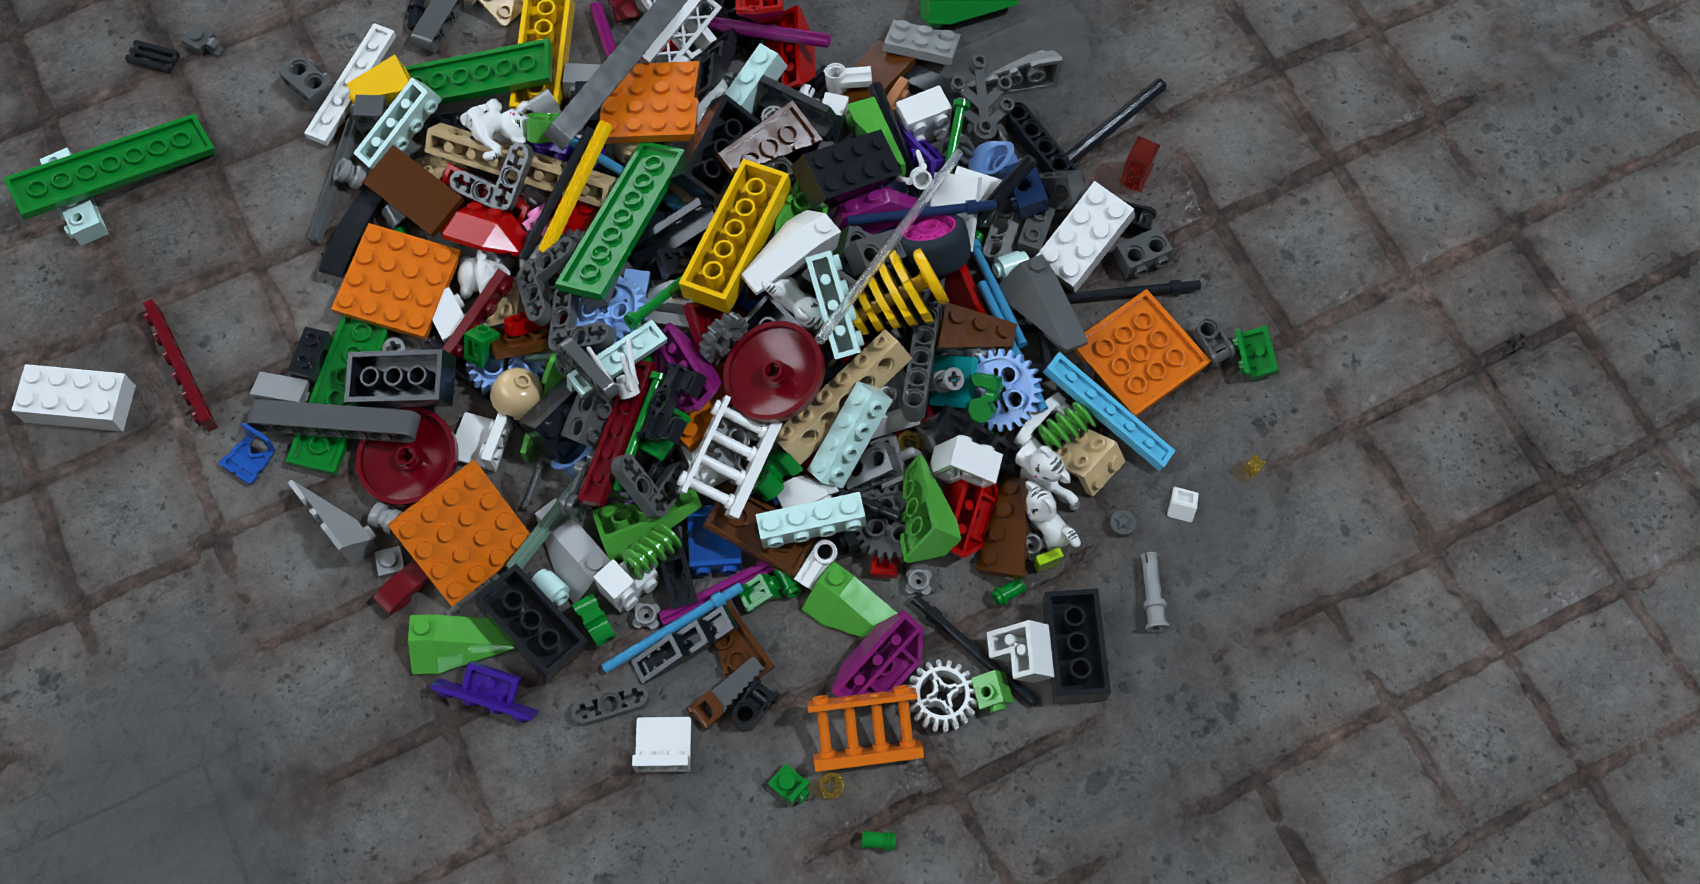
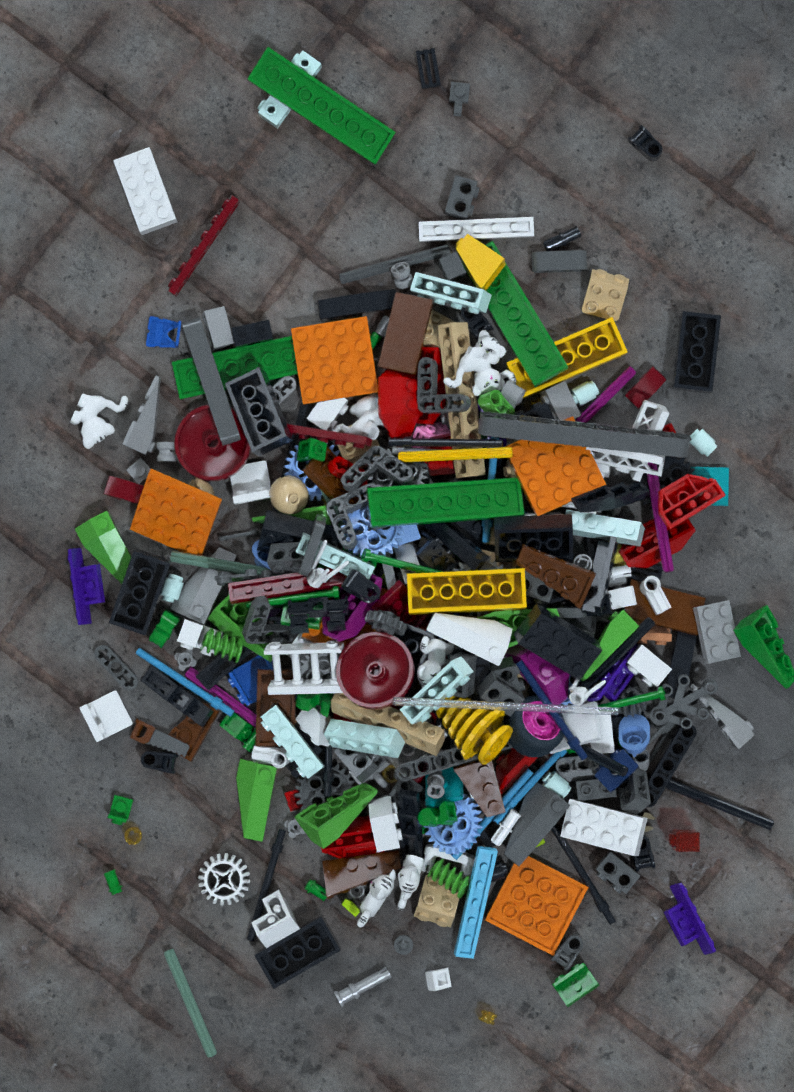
camera: 70 degrees right, 20 degrees up
orange fence [807,685,924,772] -> none
magenta wedge [831,610,924,708] -> none
bright green brick [971,670,1014,714] -> none
none -> white animal [70,393,128,449]
none -> sand green axle [164,949,217,1058]
none -> black piece [341,569,380,603]
none -> white axle [491,809,521,846]
none -> light aqua brick [571,380,599,406]
none -> dark purple bracket [664,882,716,955]

